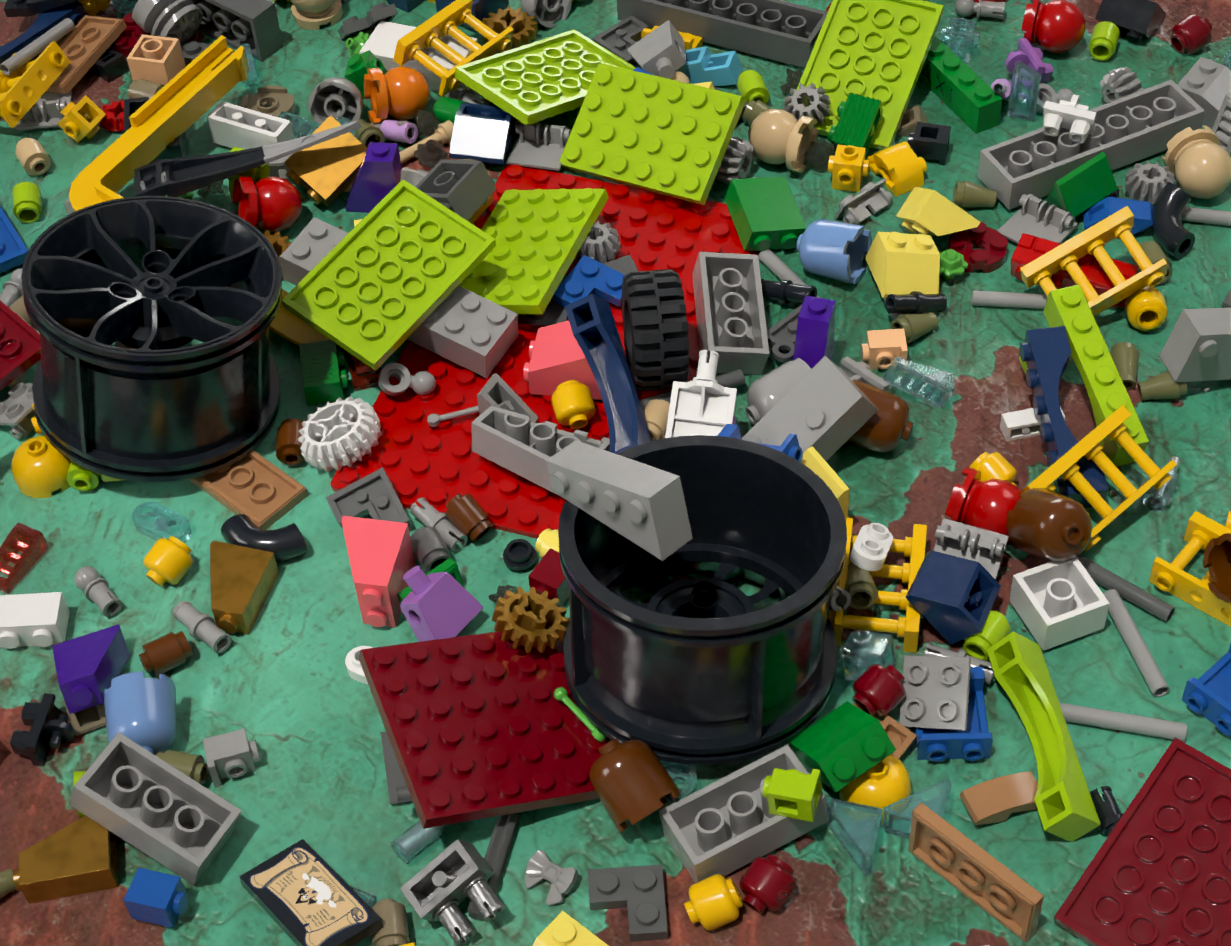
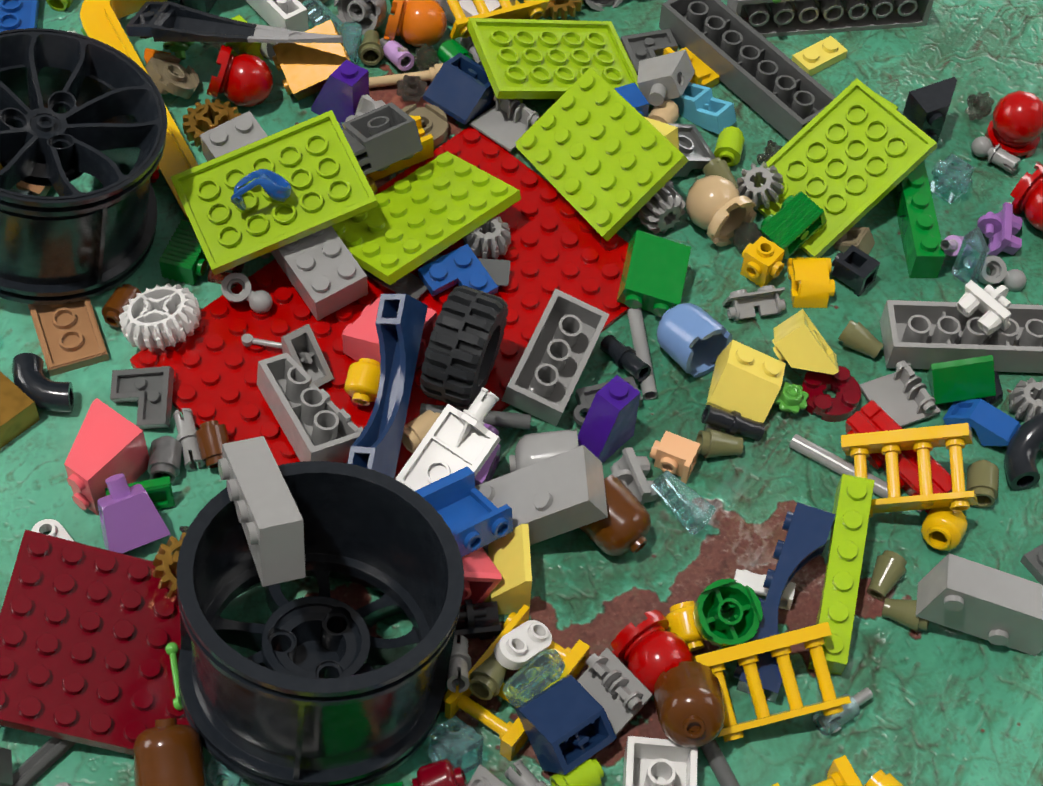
camera: 20 degrees right, 5 degrees up
none -> blue piece [231,169,291,211]
none -> clear light blue plate [503,649,565,707]
none -> green cylinder [693,578,763,648]

